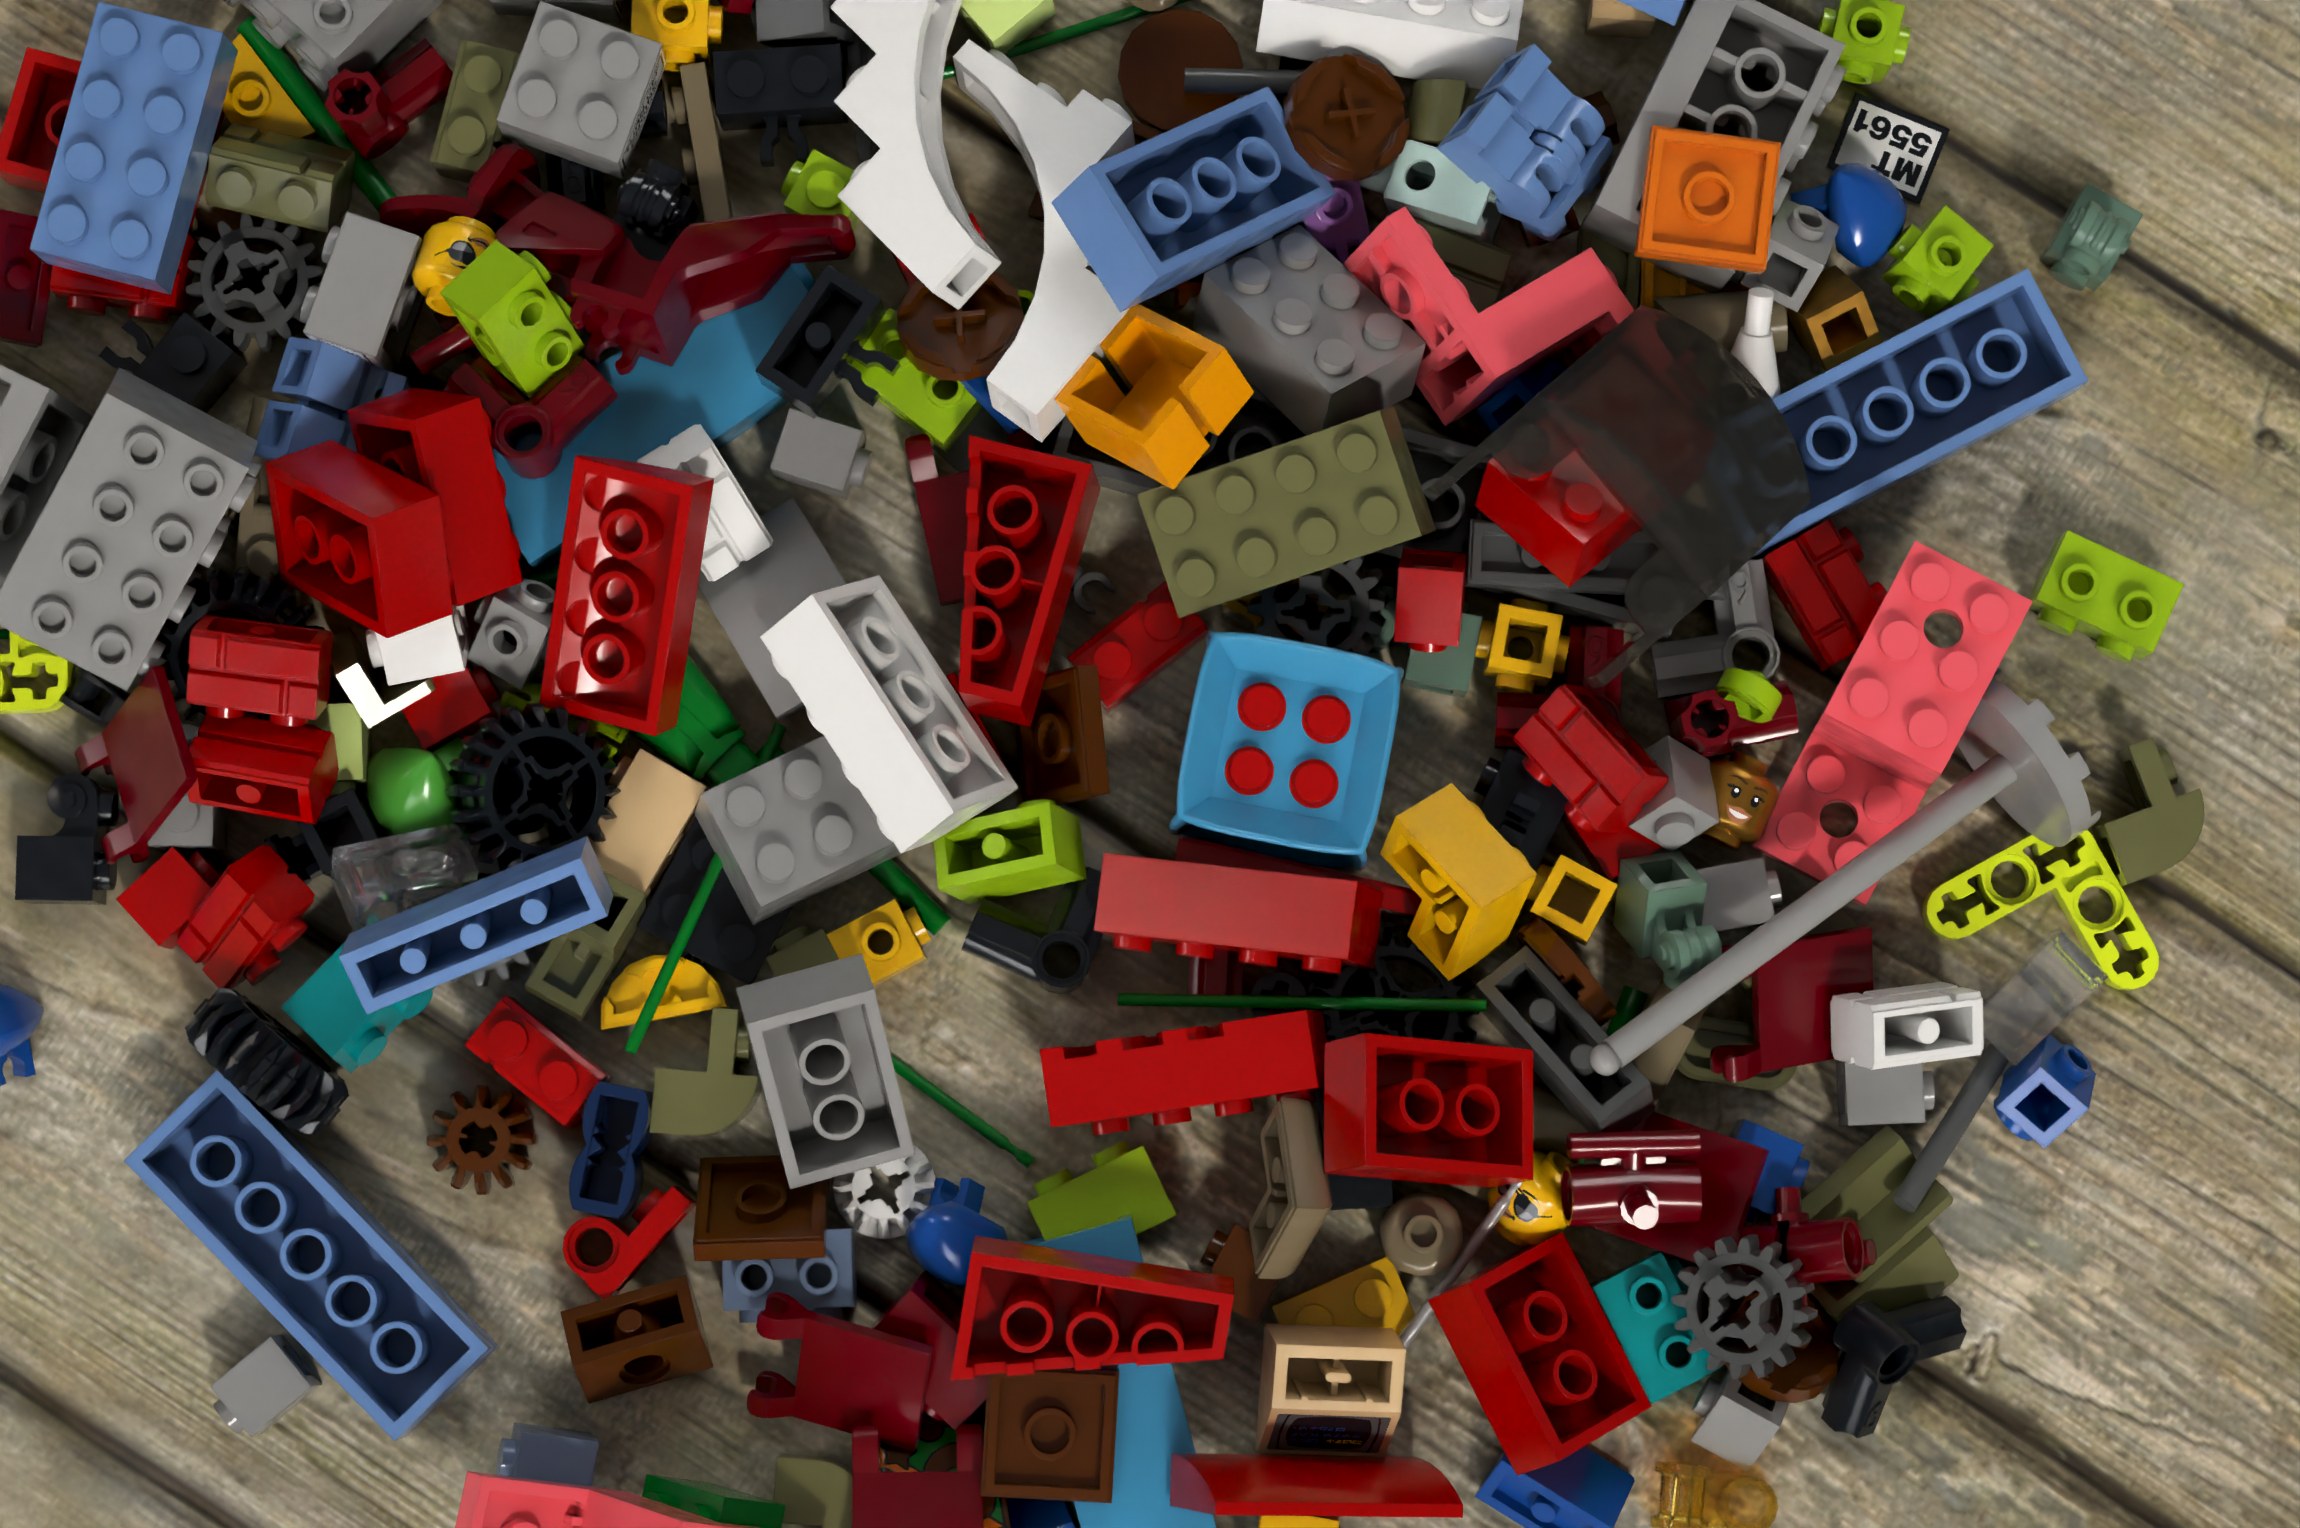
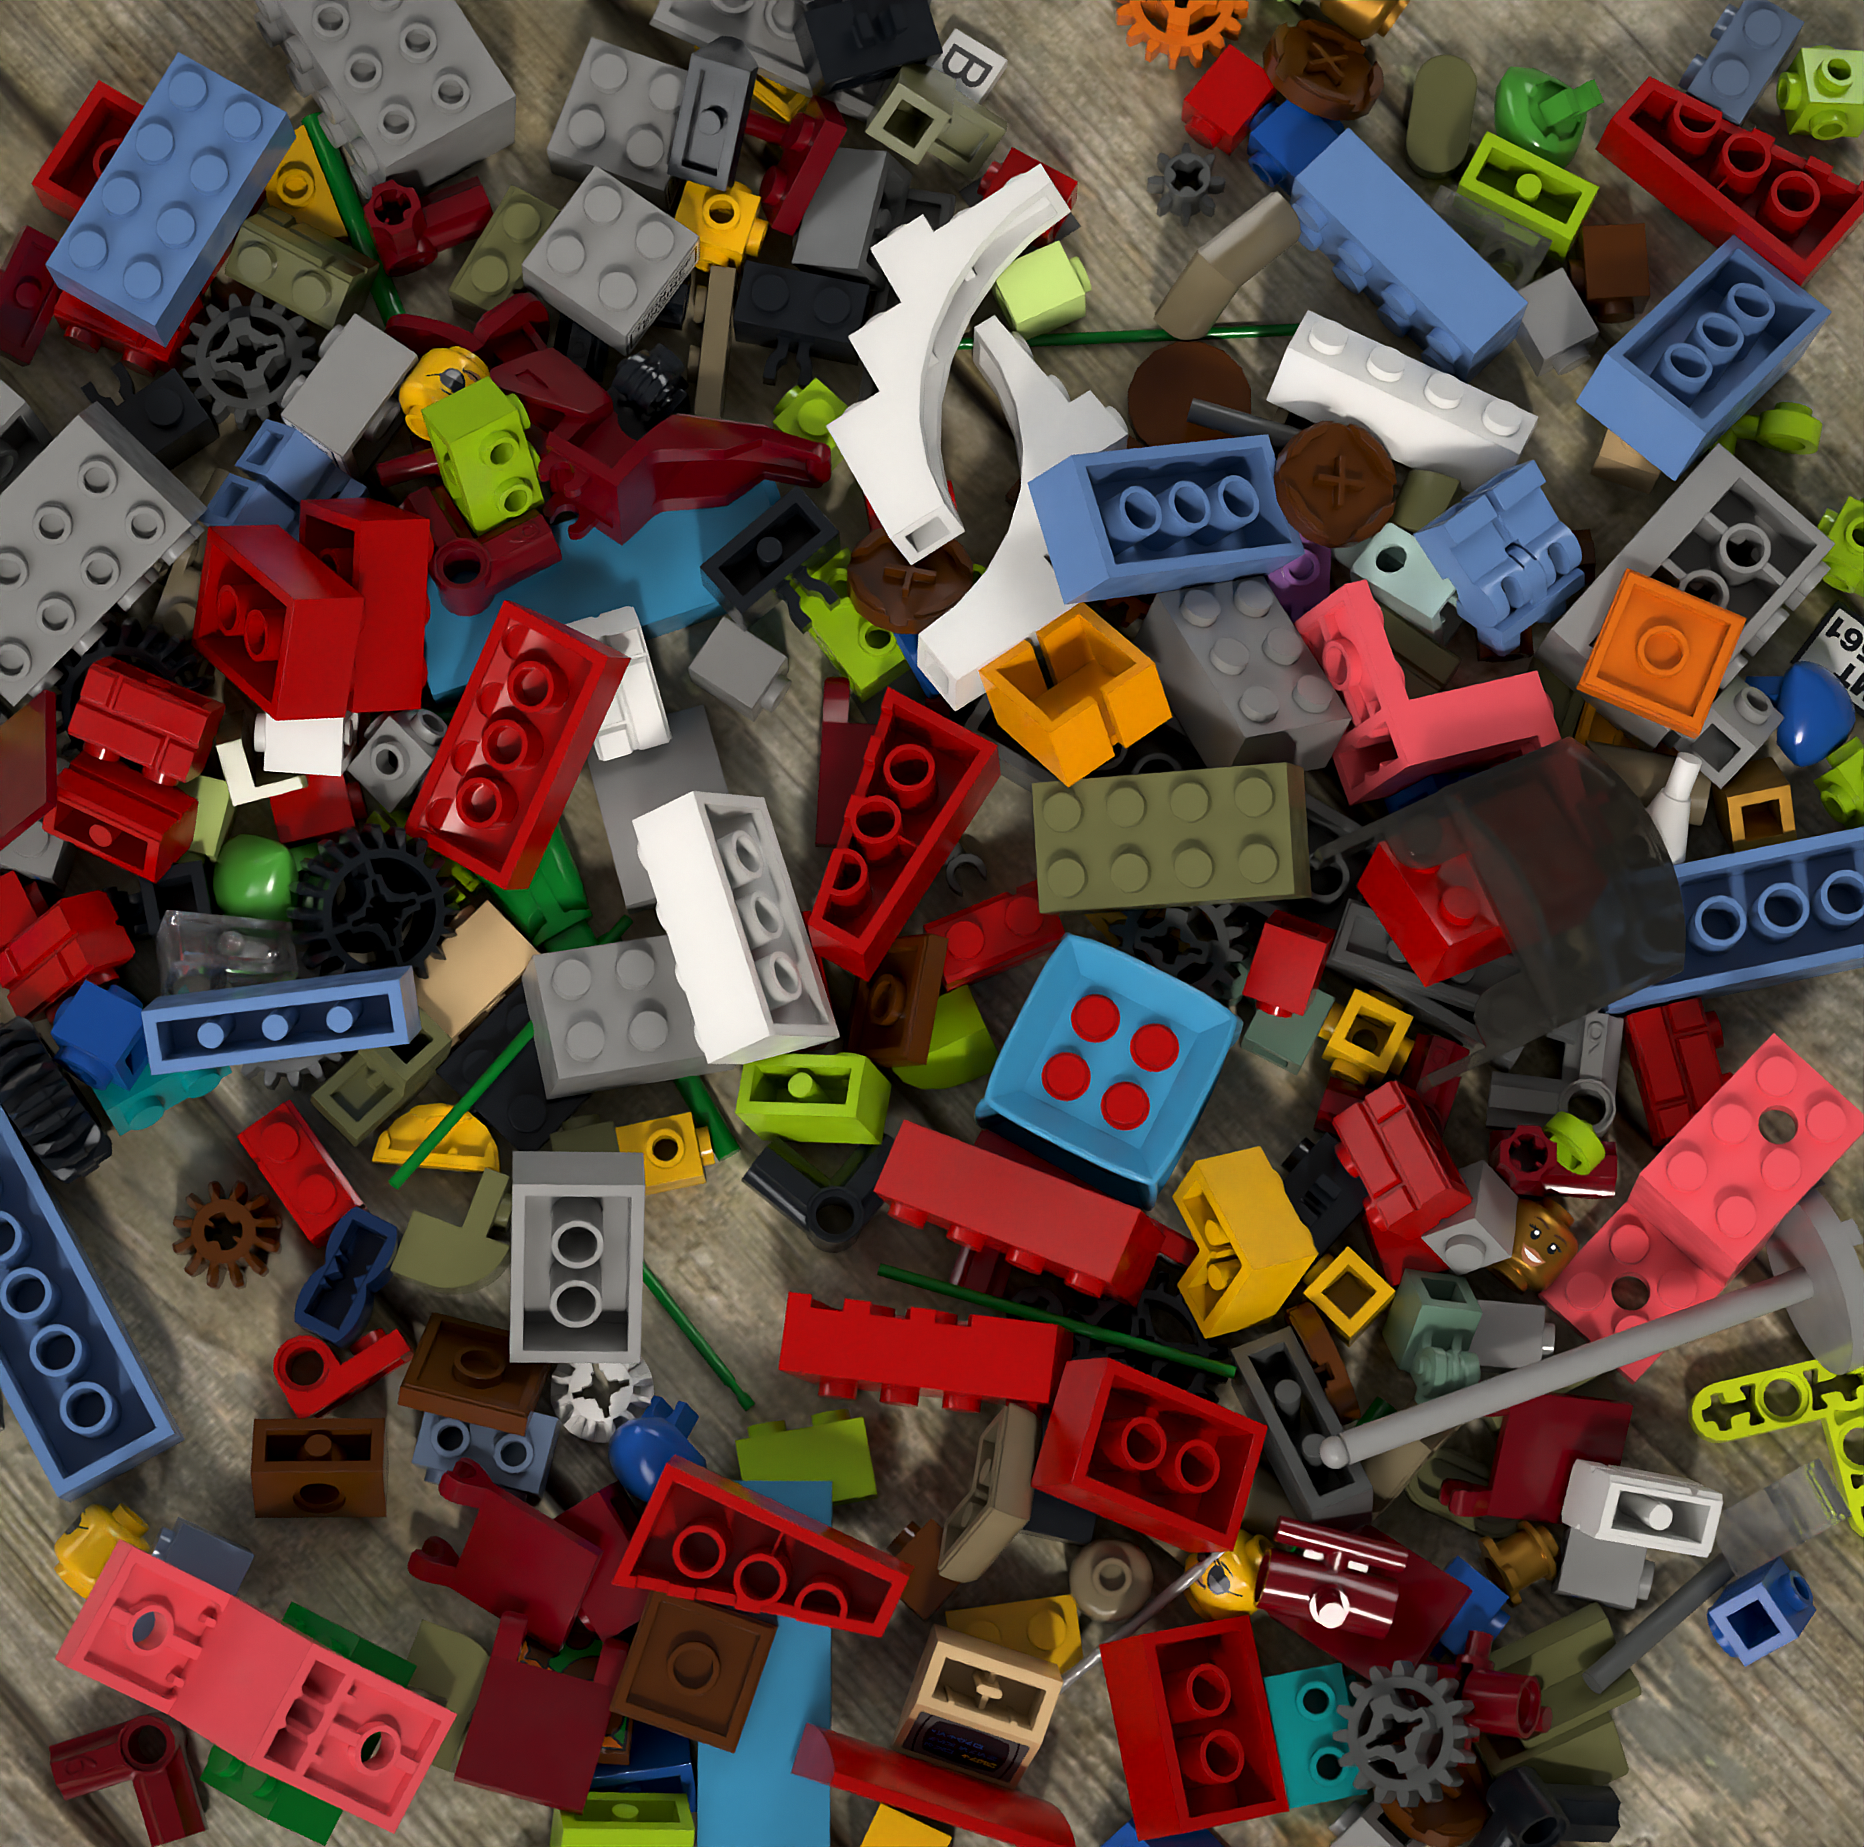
camera: 15 degrees right, 5 degrees down
none -> blue brick [50,980,149,1091]
none -> yellow head [54,1503,150,1600]
none -> lime brick [892,984,999,1089]
none -> pearl gold brick [1477,1521,1561,1608]

